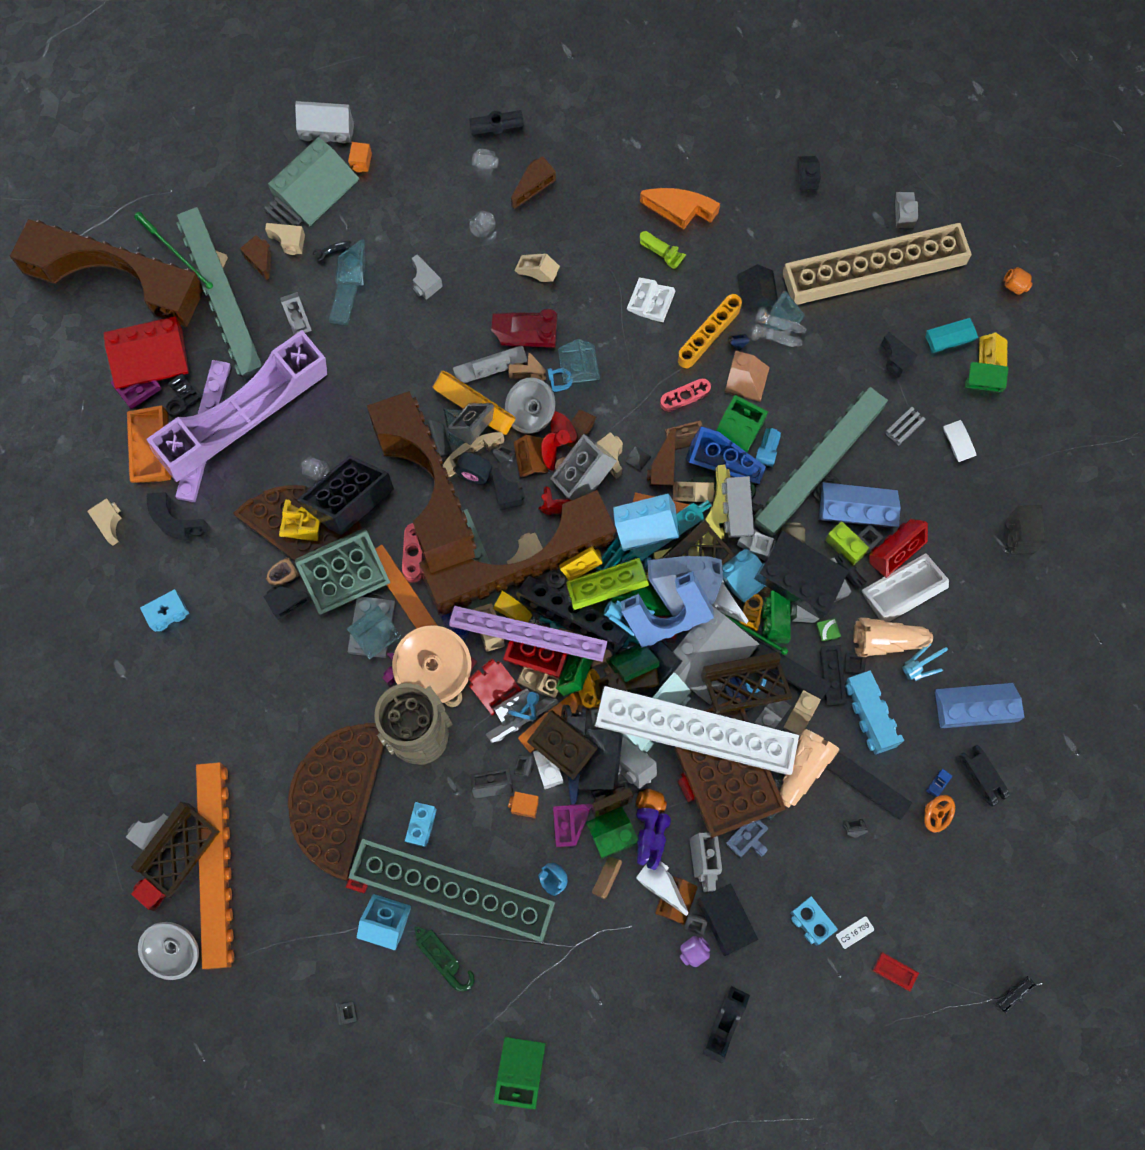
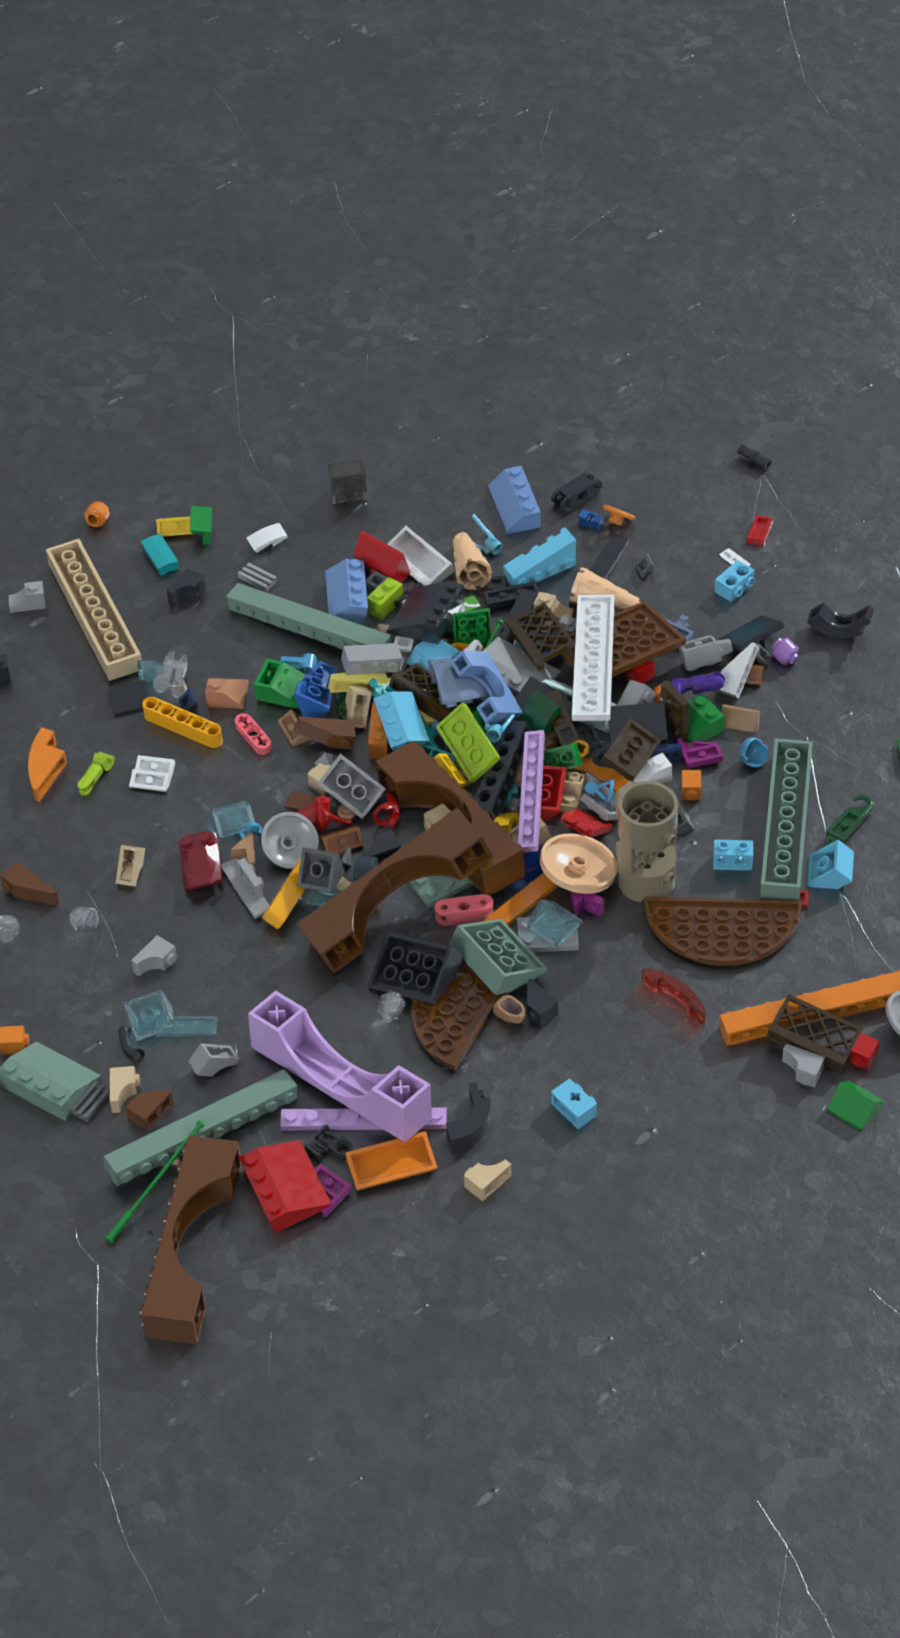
camera: 100 degrees left, 25 degrees down
yellow slope [279,499,320,541] -> none
none -> clear red slope [642,968,706,1026]
none -> green slope [827,1081,885,1131]

